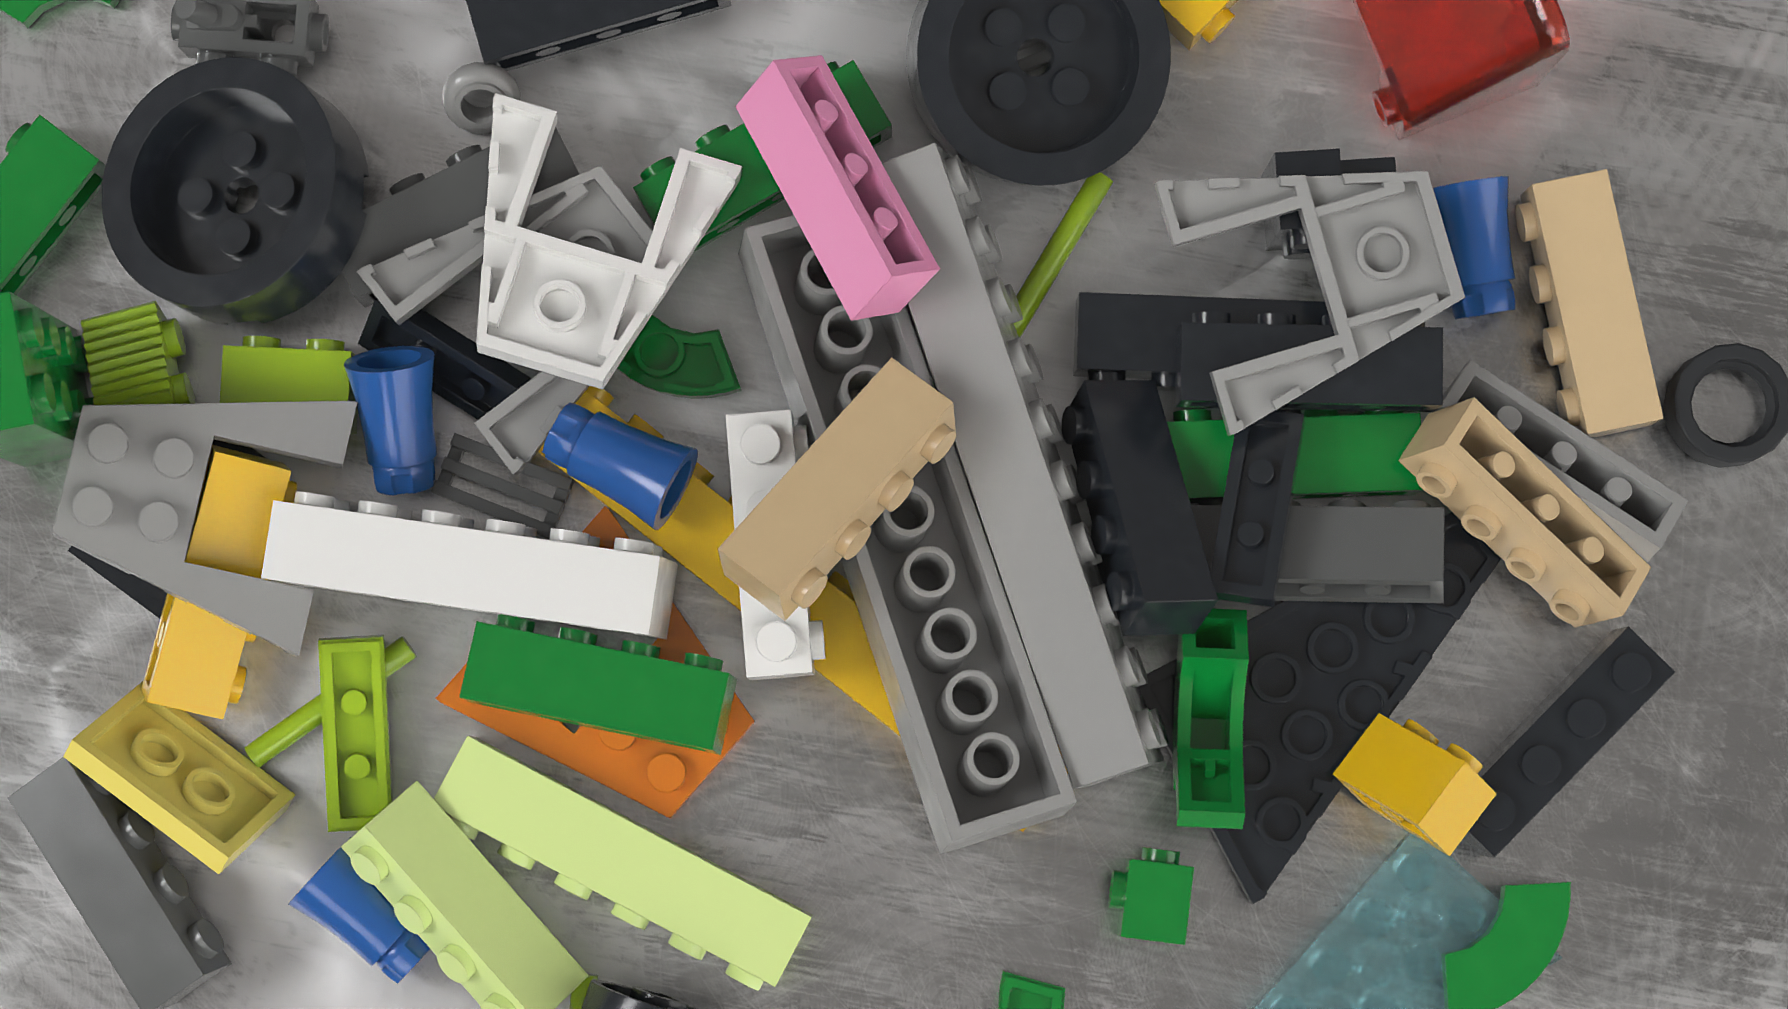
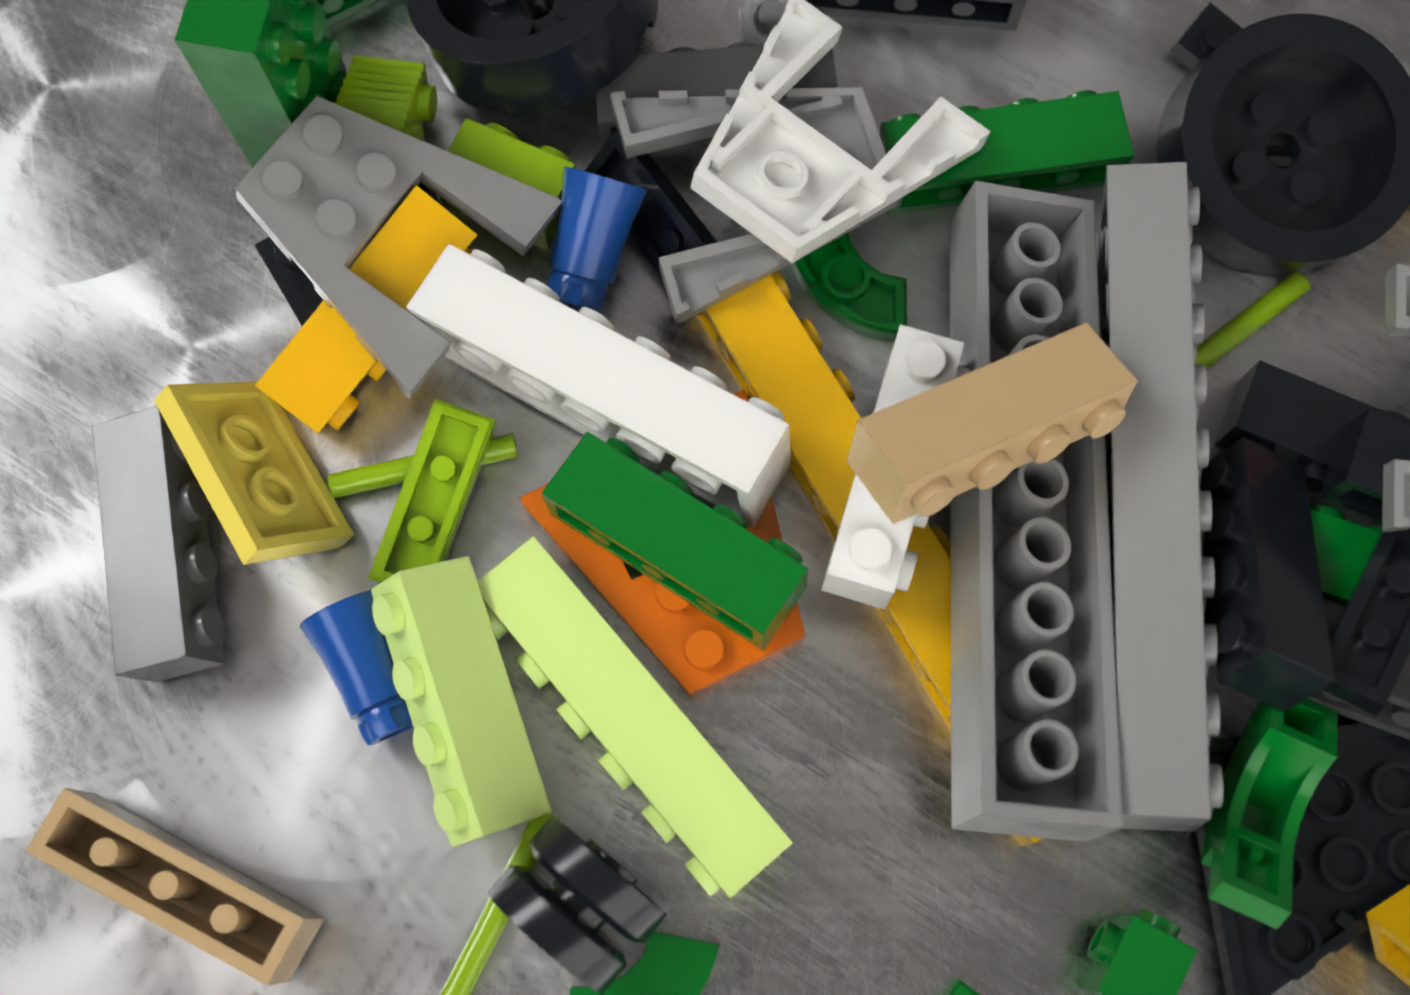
camera: 20 degrees right, 10 degrees down
dark grey tile [431,433,574,539] -> none
blue plant [542,402,698,530] -> none
bright pink brick [735,55,940,321] -> none

